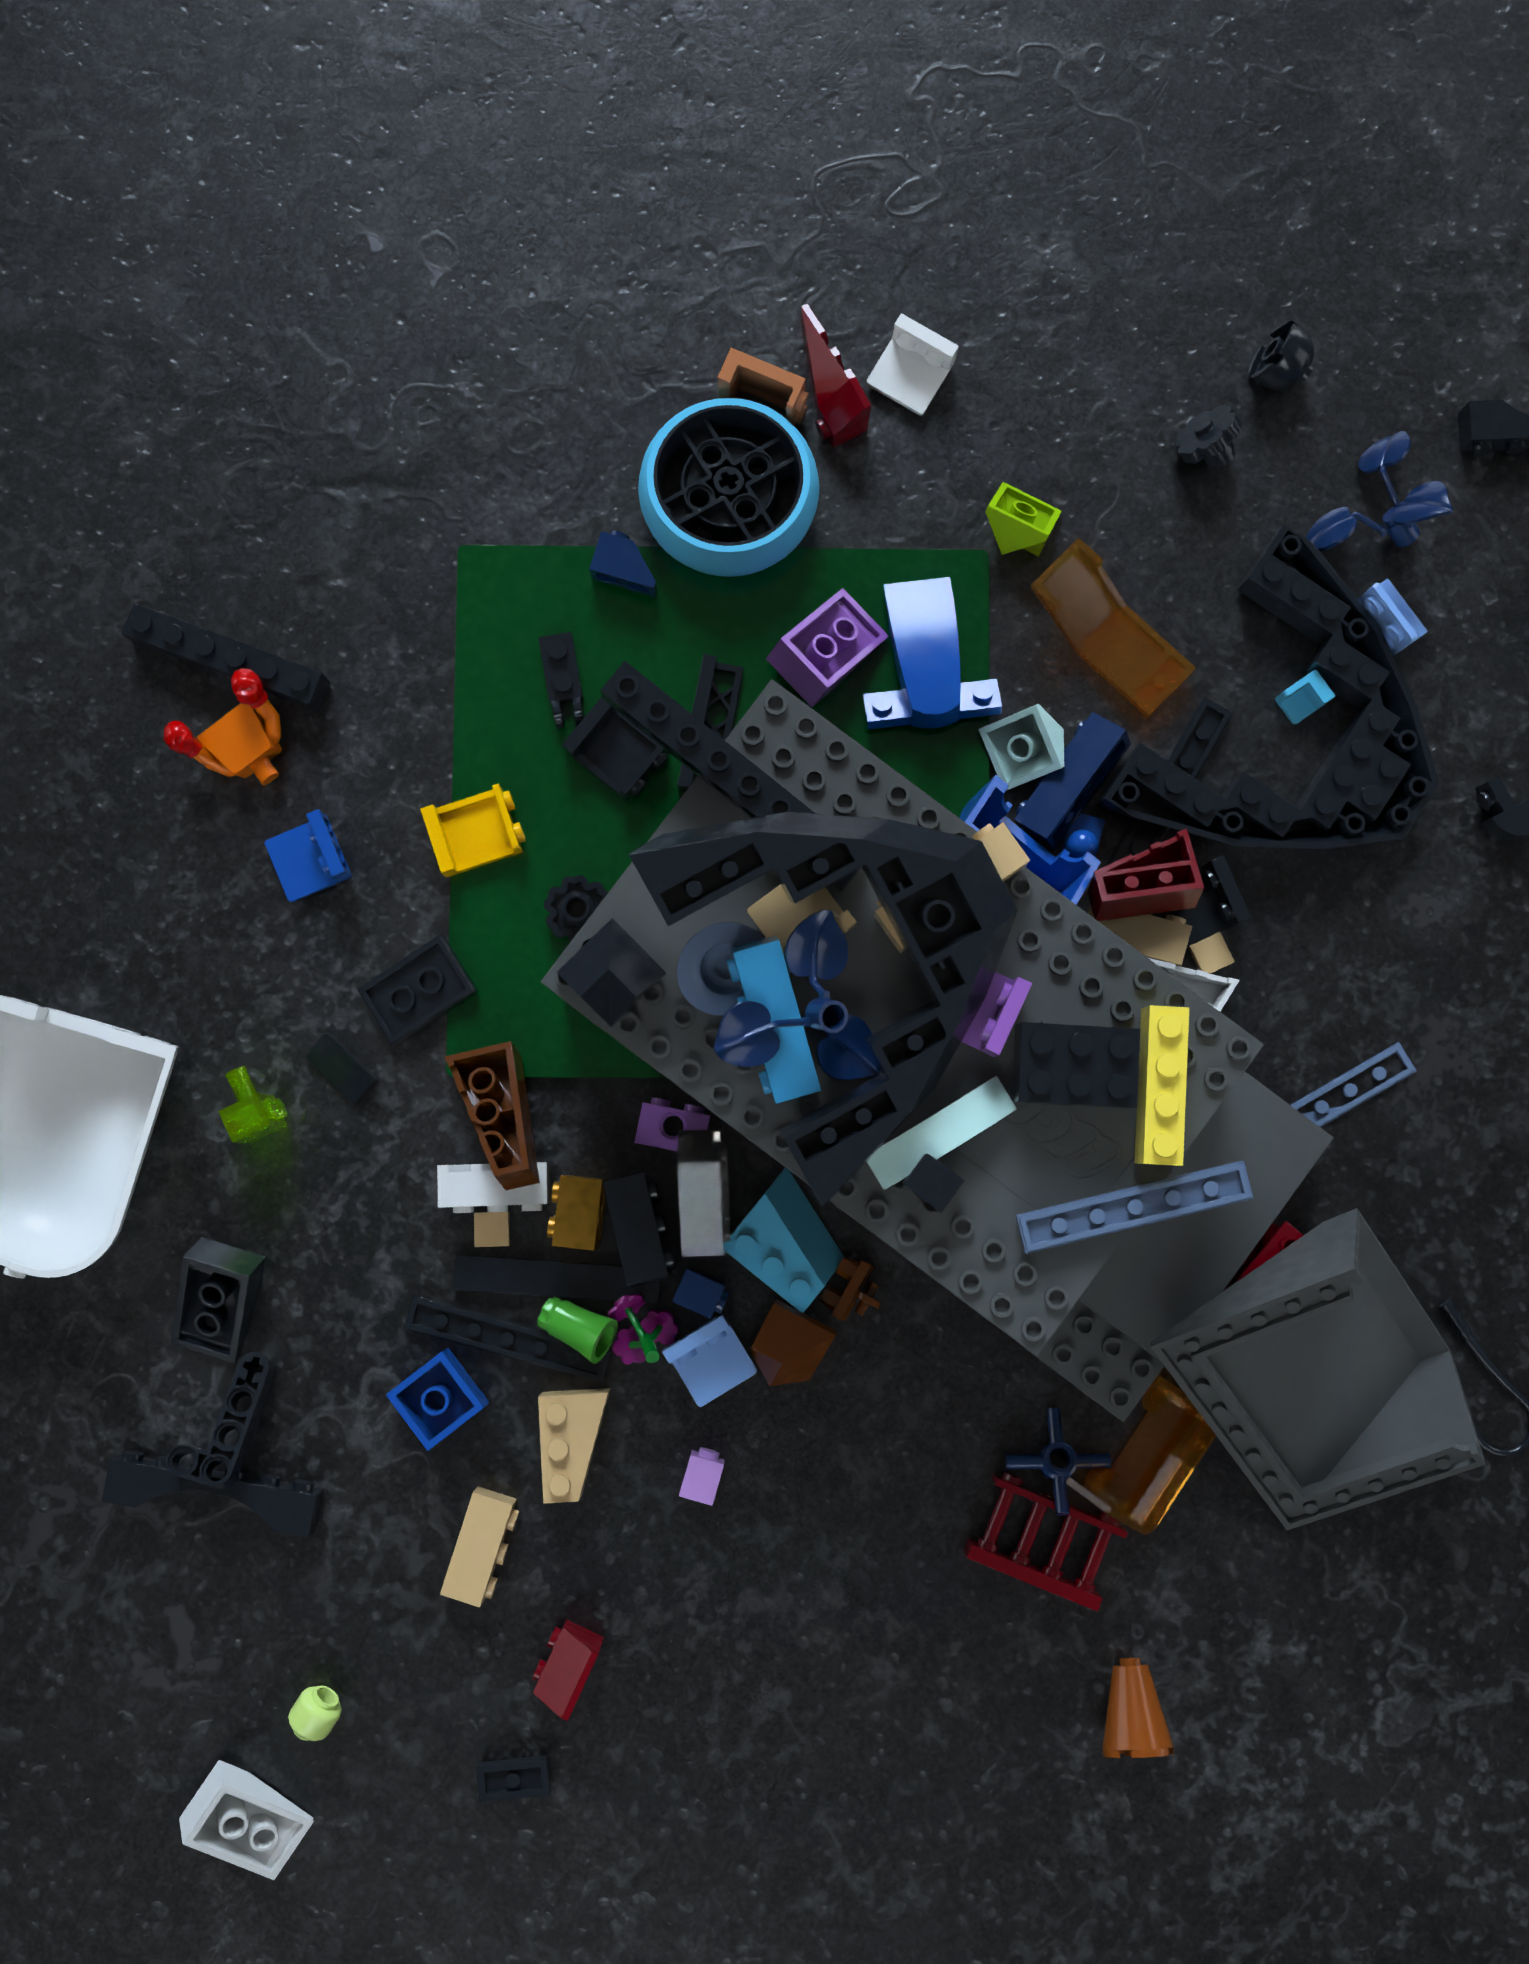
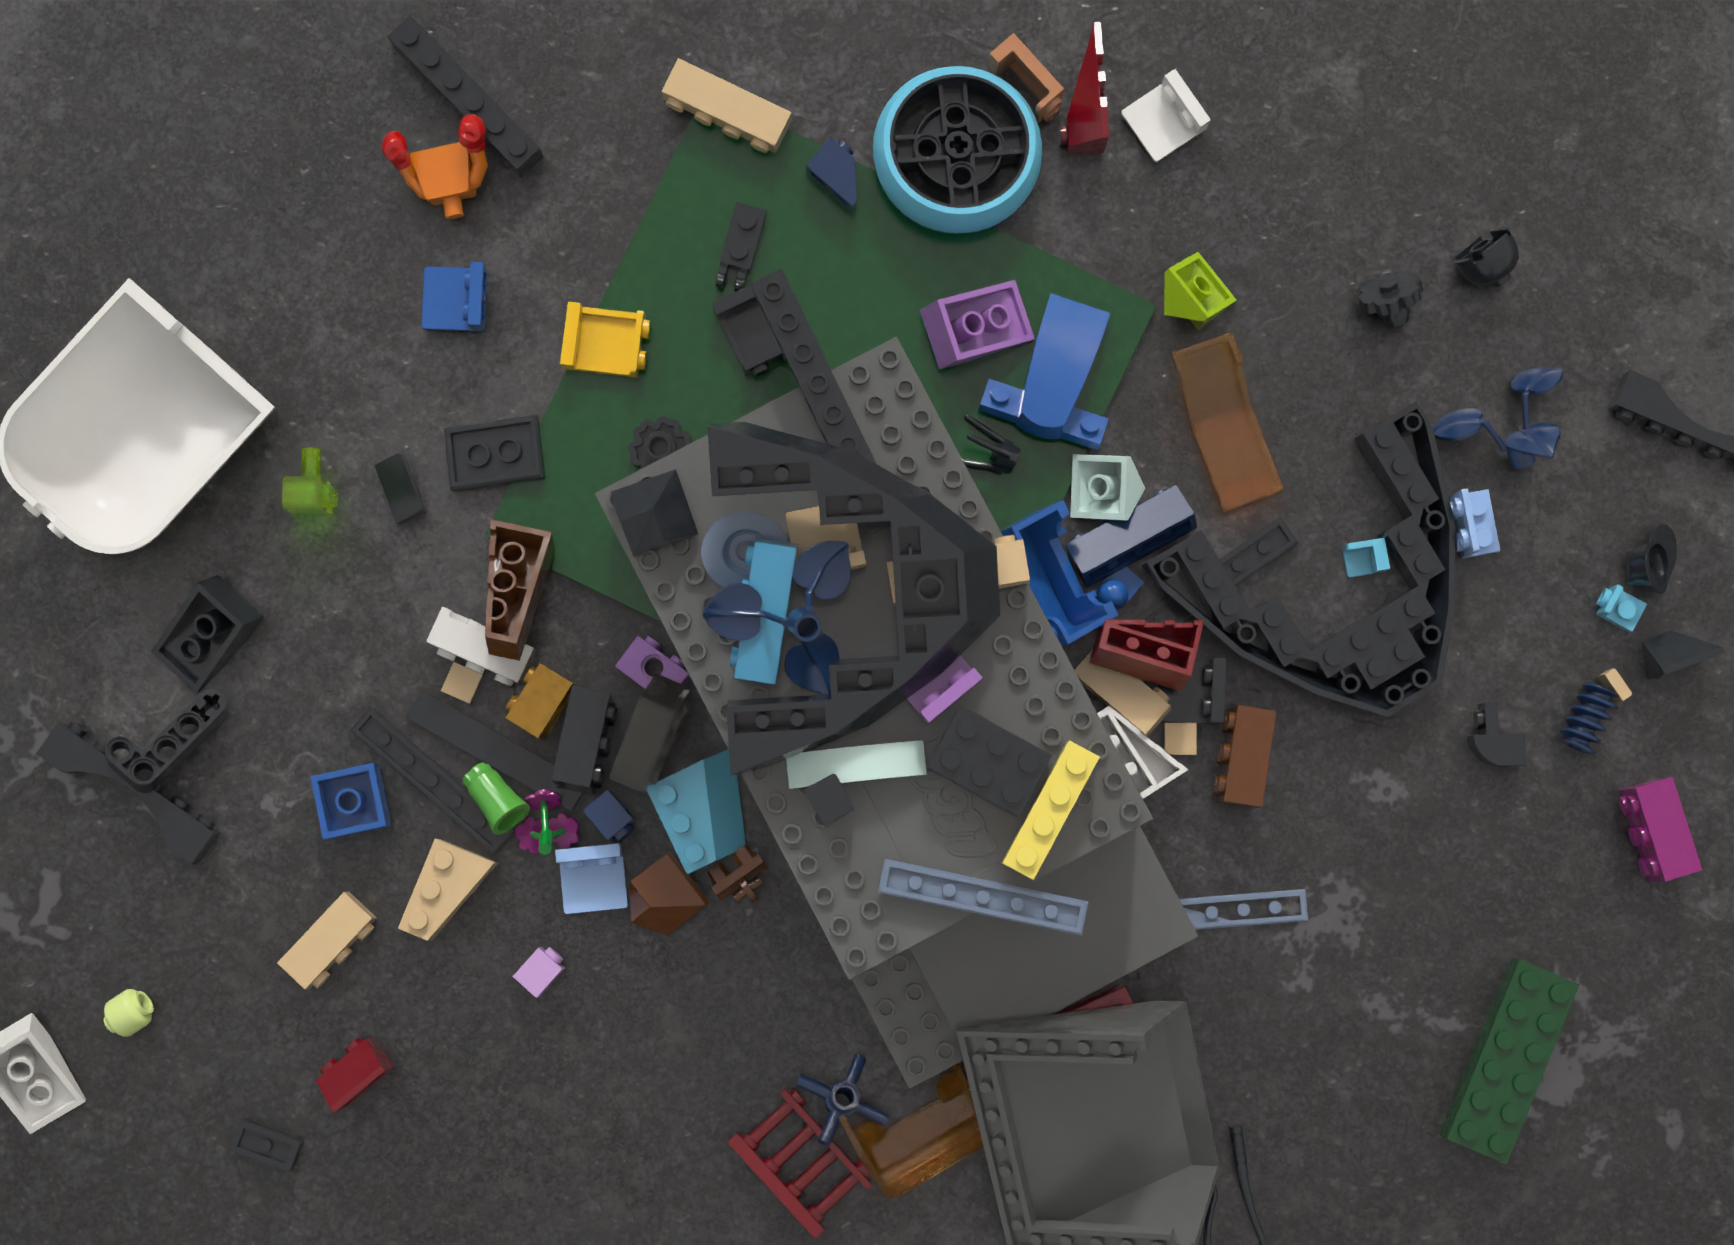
camera: 25 degrees right, 0 degrees up
black fence [677,654,744,793] -> none
none -> tan brick [662,58,792,153]
none -> black plant [962,414,1021,474]
none -> reddish brown brick [1212,705,1276,809]

